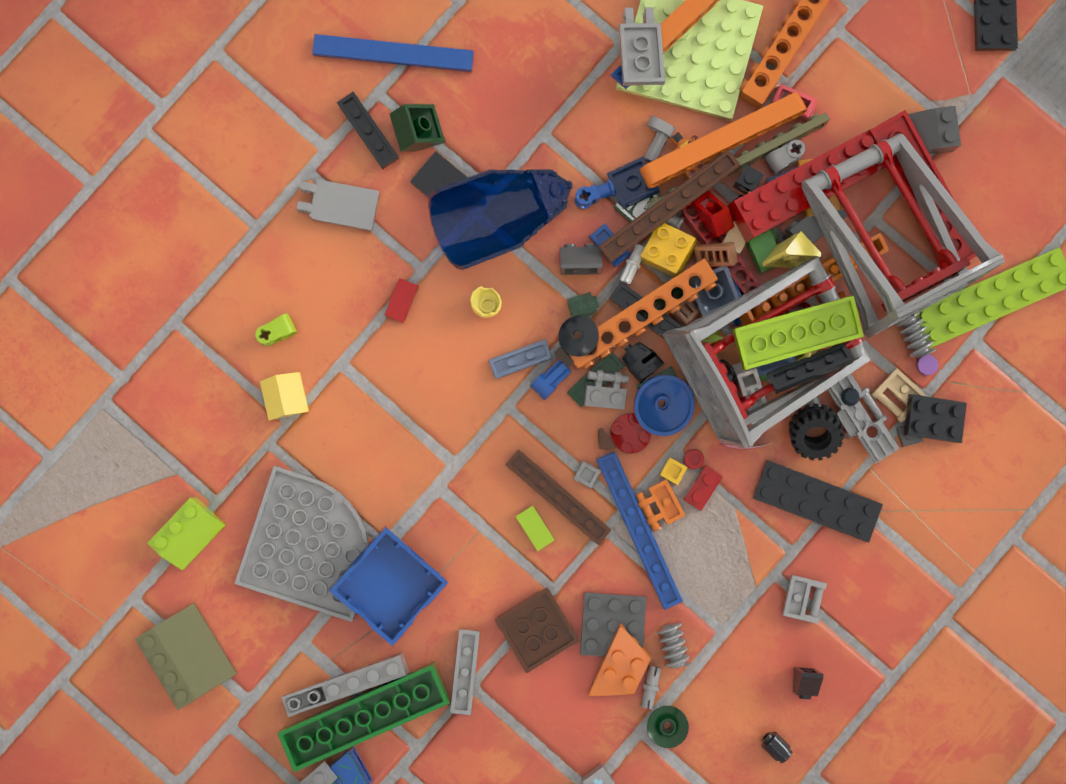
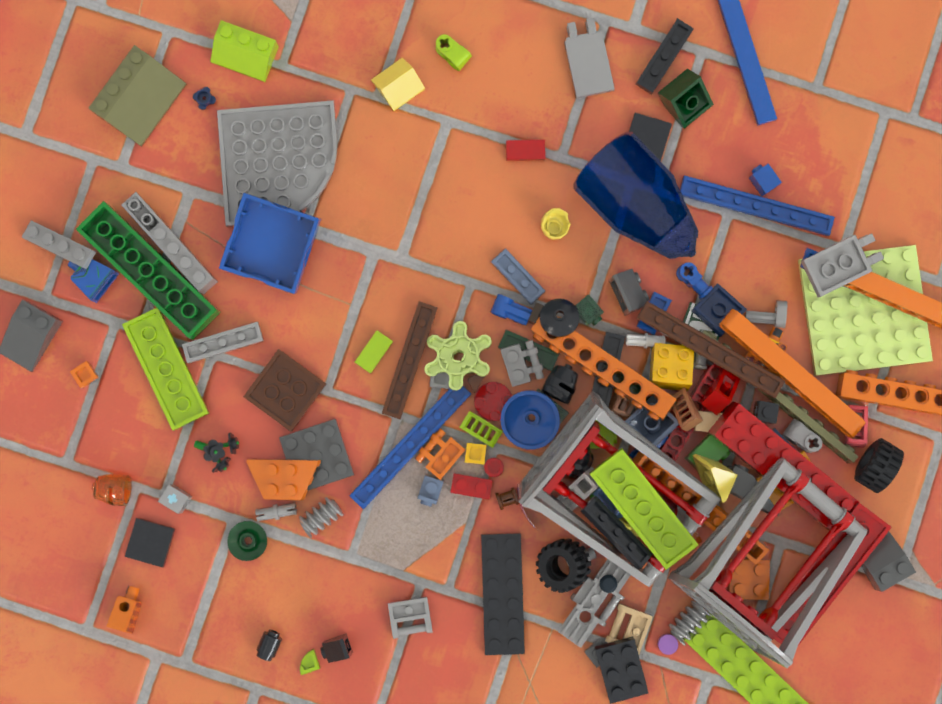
camera: 65 degrees right, 0 degrees up
none -> lime plate [122,308,209,431]
none -> dark blue plate [193,87,216,110]
none -> black plant [194,432,239,473]
none -> lime tile [300,649,320,675]
none -> sand blue bracket [417,475,444,507]
none -> yellowish green plate [424,321,492,391]
none -> lime slope [459,411,503,448]
none -> reddish brown bush [495,487,519,510]
none -> blue tile [678,175,835,236]
none -> orange plate [728,558,770,600]
none -> blue brick [749,163,782,197]
none -> black tyre [854,438,904,493]

